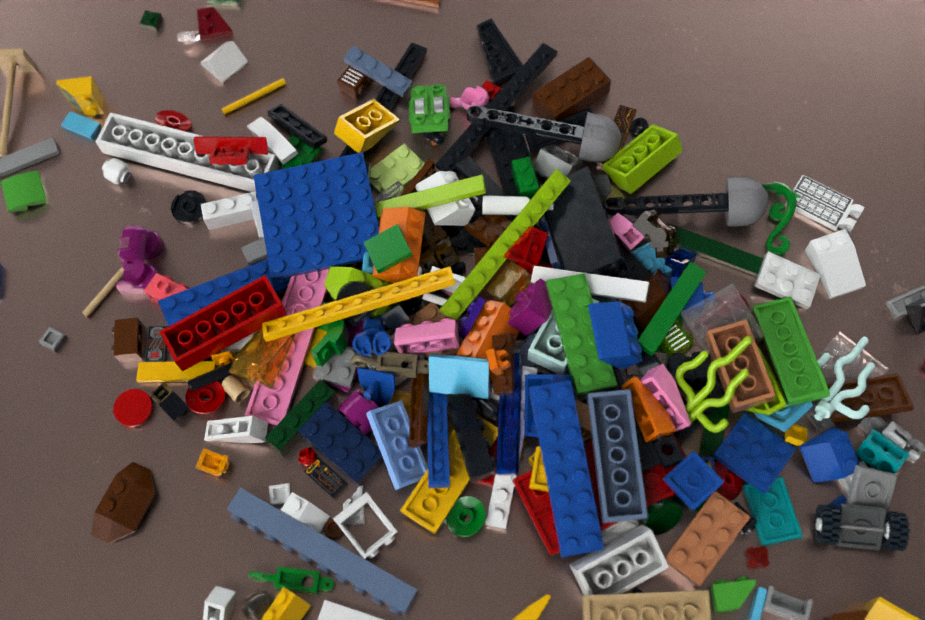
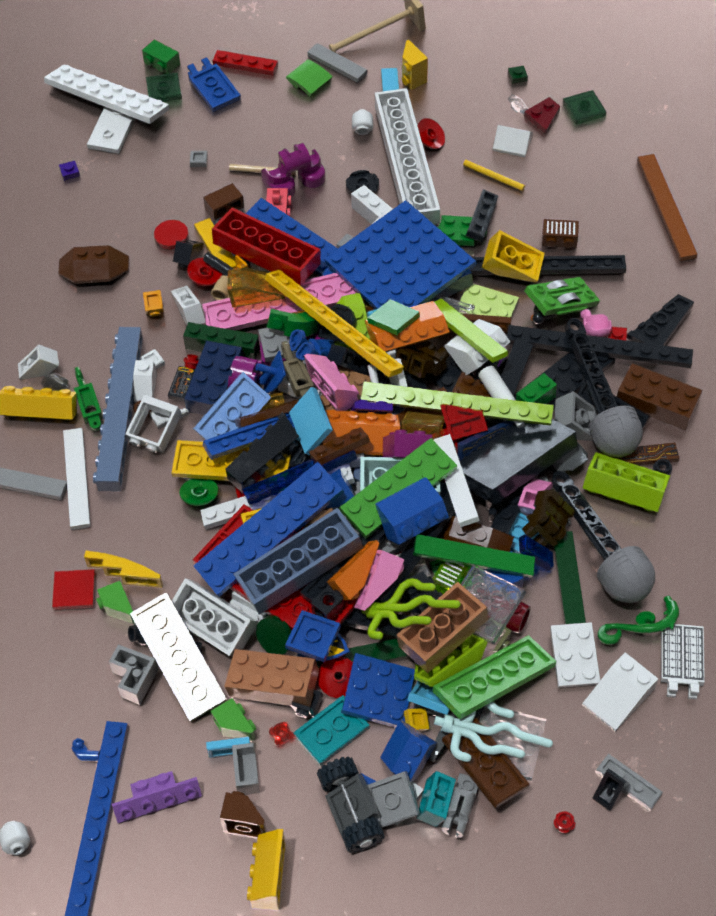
camera: 60 degrees right, 10 degrees down
red bracket [193,136,269,165] -> none
white slope [247,117,298,164] -> none
sand blue plate [343,45,413,97] -> none
orange tile [486,348,511,376] -> none

